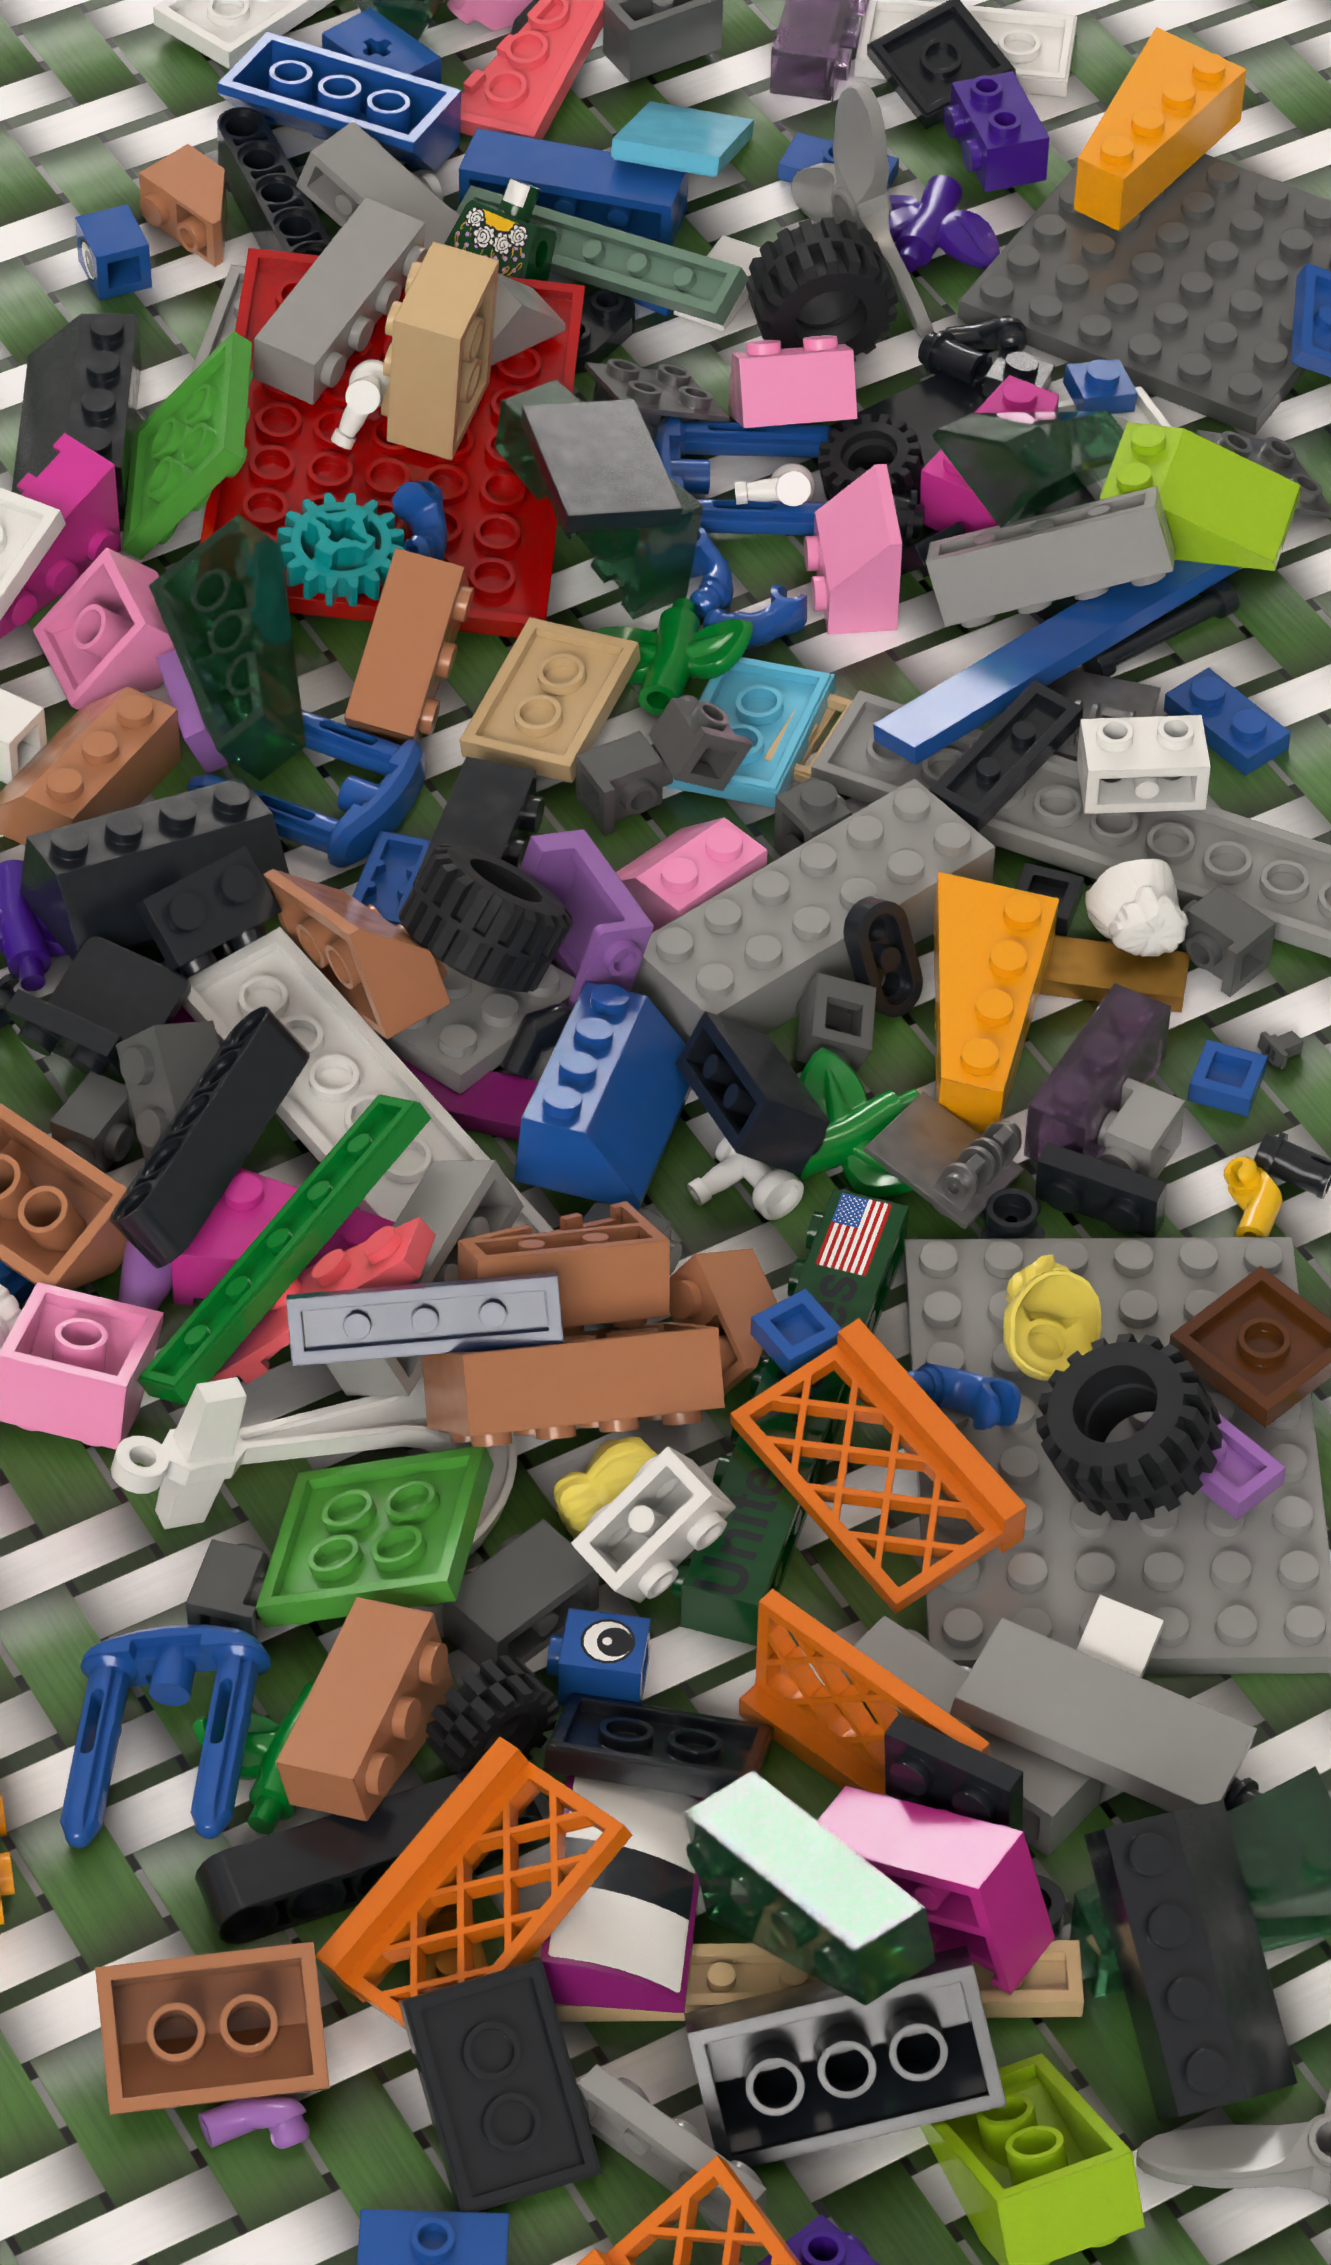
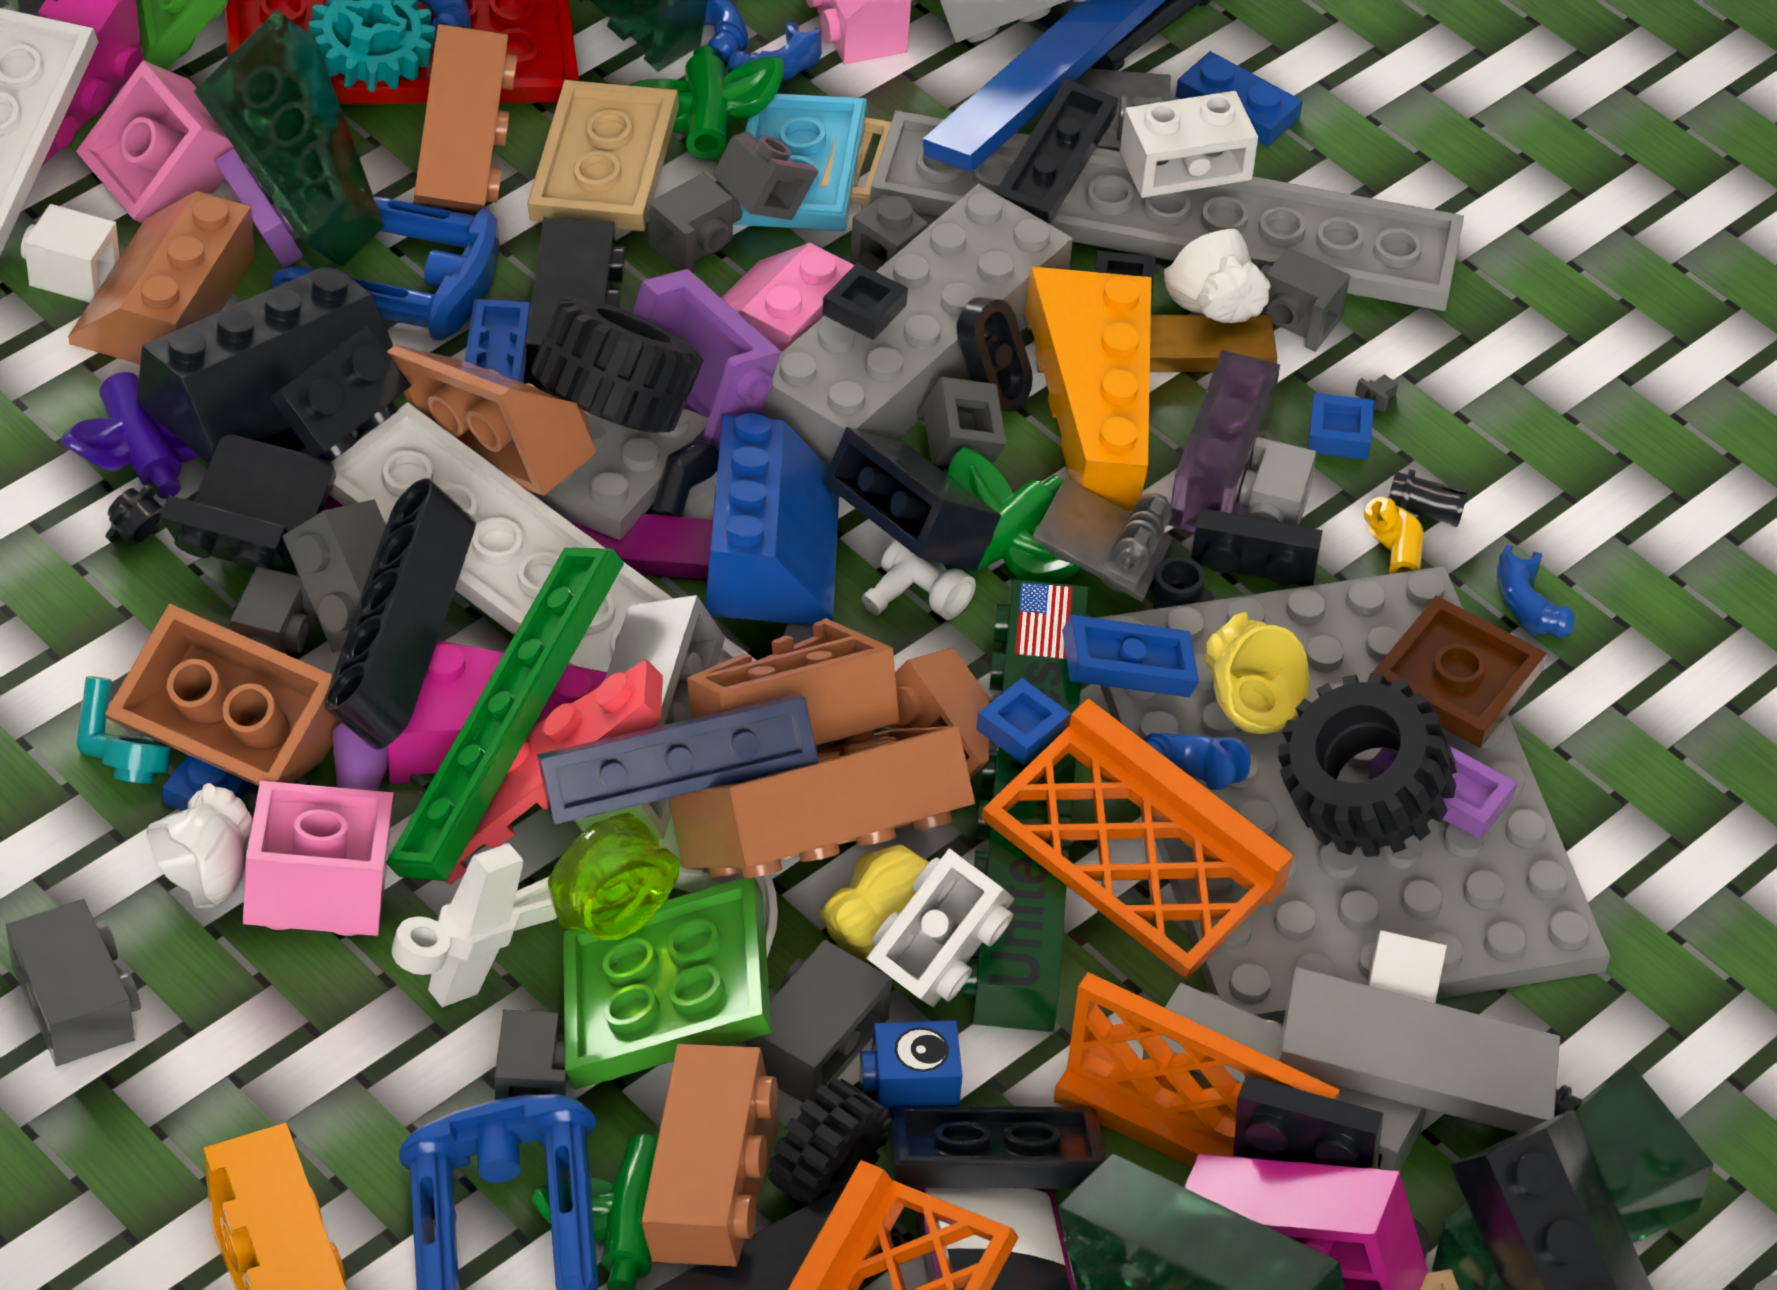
camera: 15 degrees left, 0 degrees up
none -> clear neon green hat [547,812,680,940]
none -> black plate [822,263,908,340]
none -> blue plate [1062,615,1199,697]

